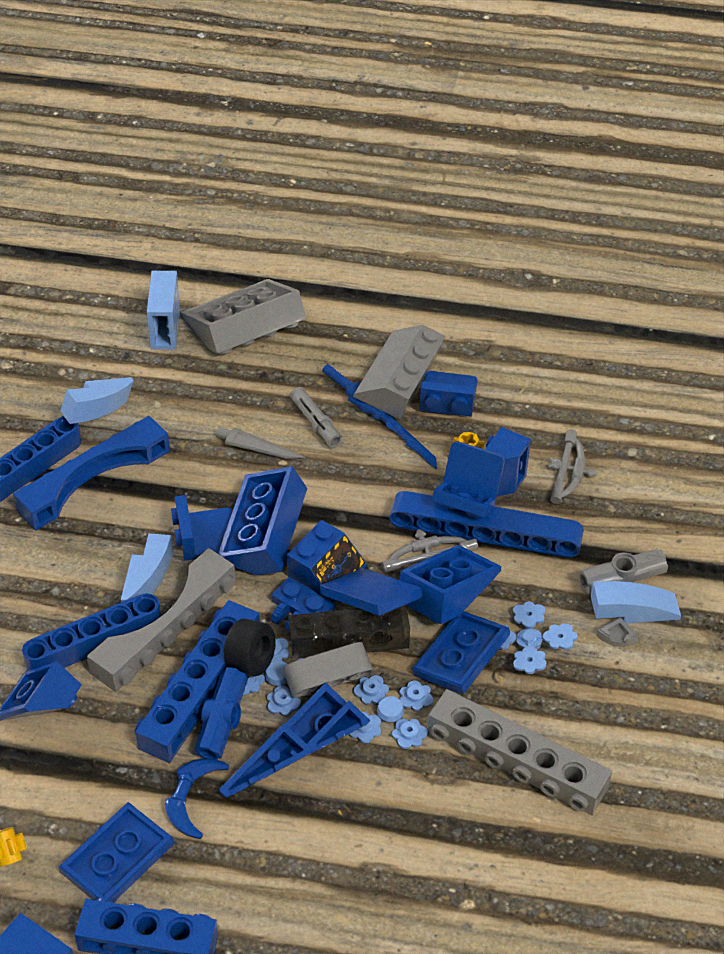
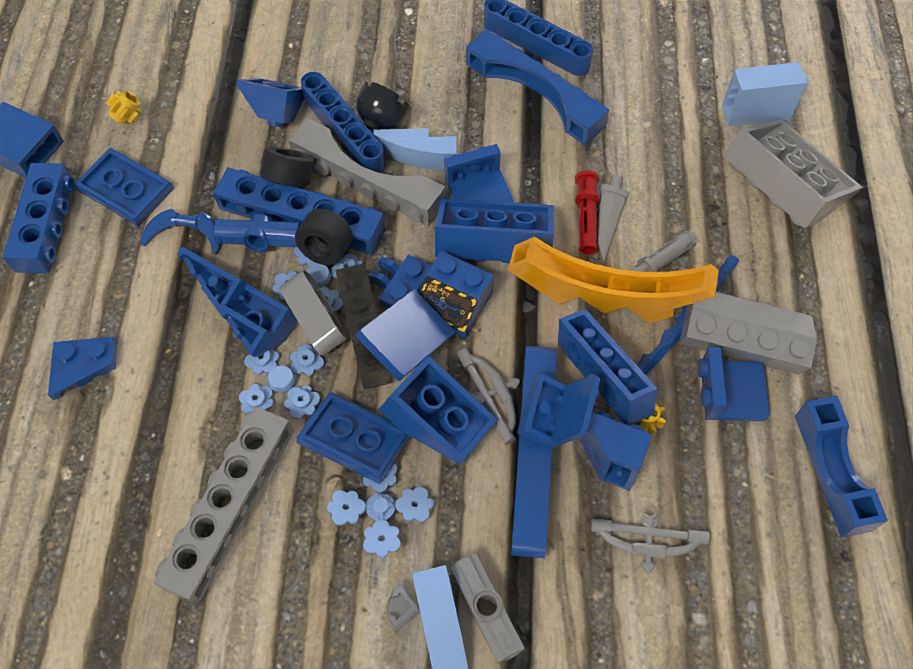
camera: 85 degrees right, 15 degrees up
light blue slope [60,378,134,424] -> none
none -> blue wing [48,336,118,400]
none -> black tyre [260,147,314,187]
none -> black cylinder [356,81,411,133]
none -> light orange arch [508,237,719,324]
none -> blue brick [558,309,658,425]
none -> red pin [575,170,600,255]
none -> blue arch [794,396,888,538]

